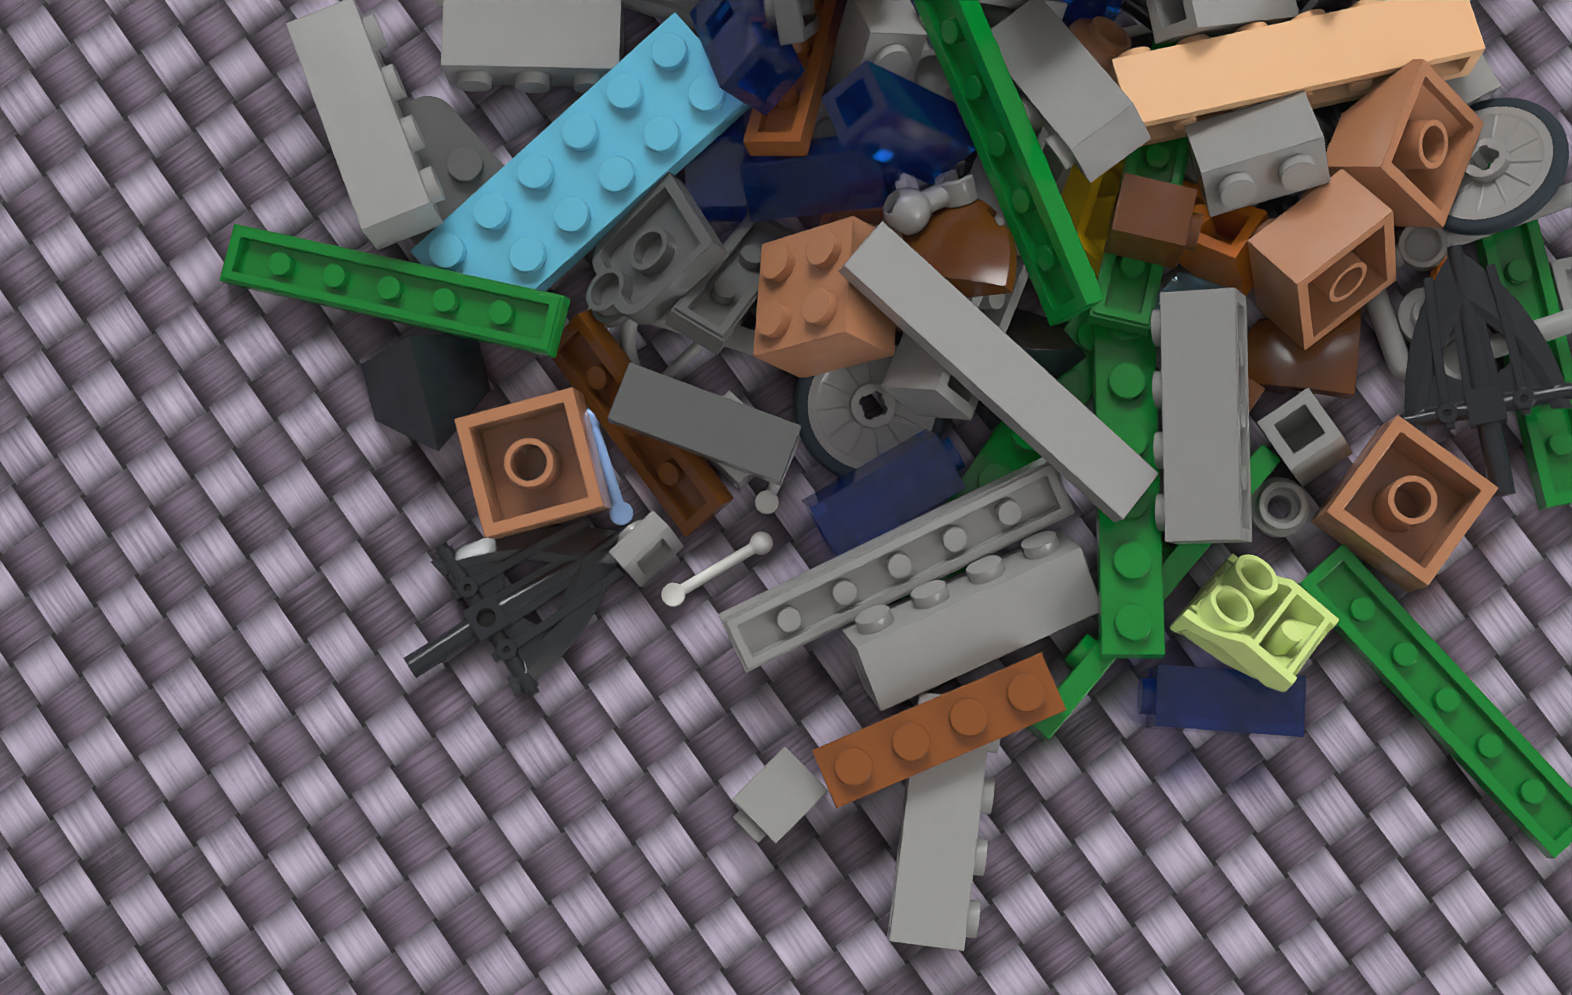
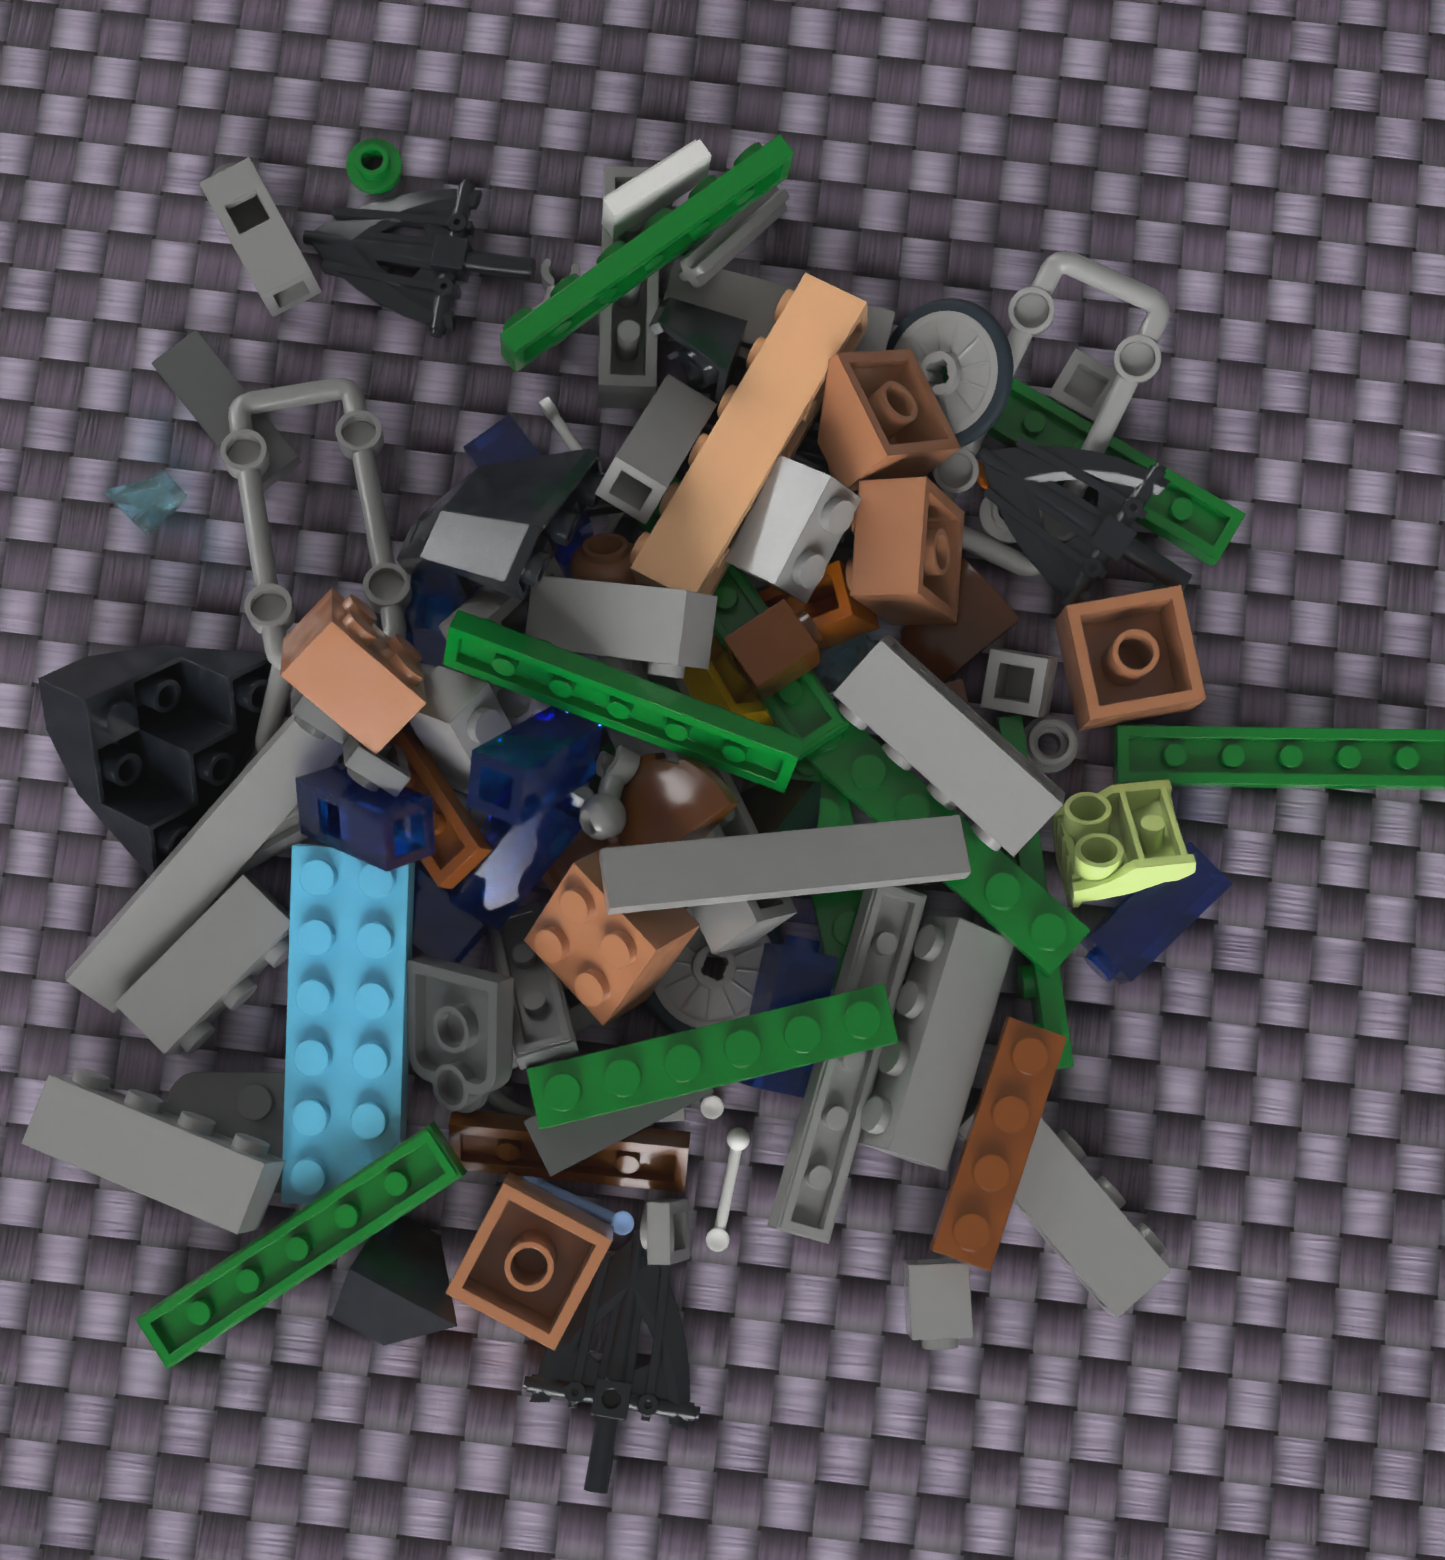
camera: 50 degrees left, 0 degrees up
none -> green plate [526,983,899,1130]

